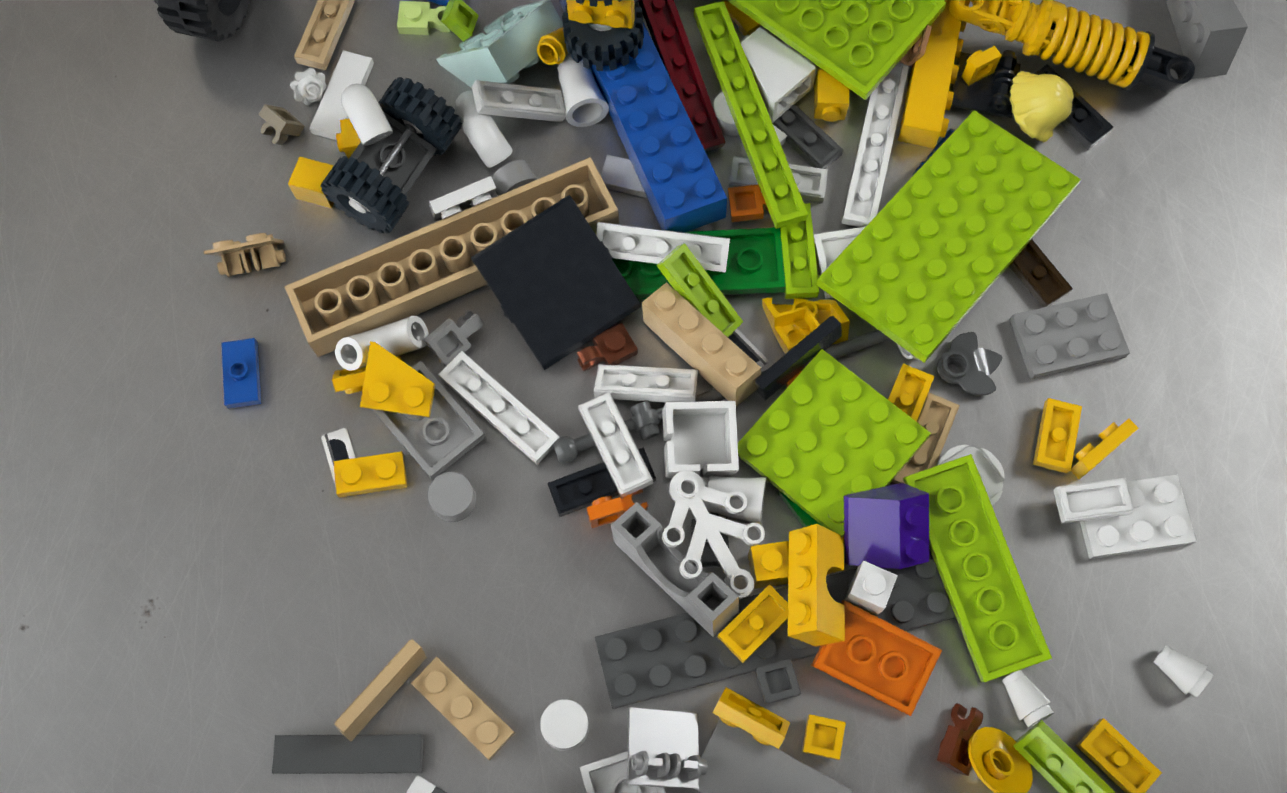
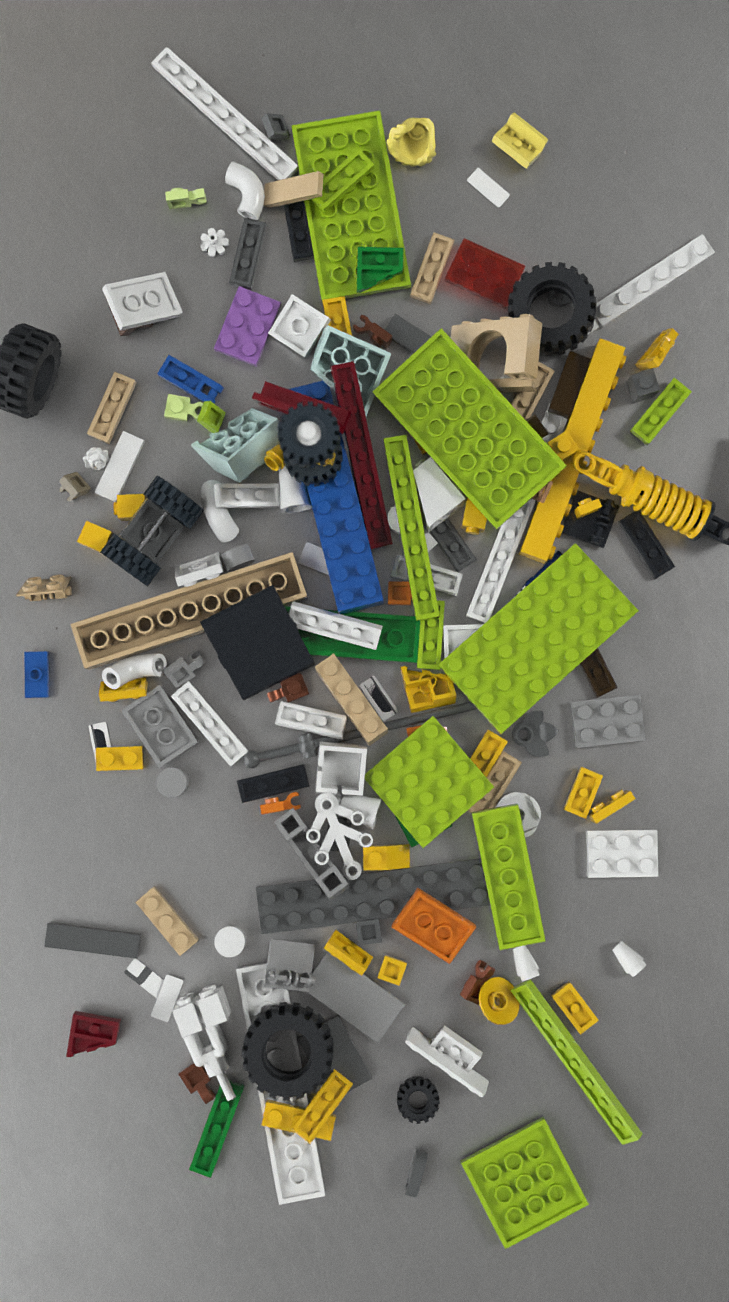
camera: 10 degrees right, 15 degrees up
tan tile [334,639,427,741] -> none
white cylinder [341,83,393,146] -> none
yellow wing [360,341,435,418] -> none
white tile [578,392,653,498] -> none
lime plate [656,243,743,337] -> none
yellow plate [717,584,788,663] -> none
black tile [755,316,842,401] -> none
yellow arch [788,524,845,647] -> none
dark purple slope [844,483,929,569] -> none
white brick [845,561,898,616] -> none
light yellow hair [1009,71,1074,143] -> none
white tile [1053,478,1135,524] -> none

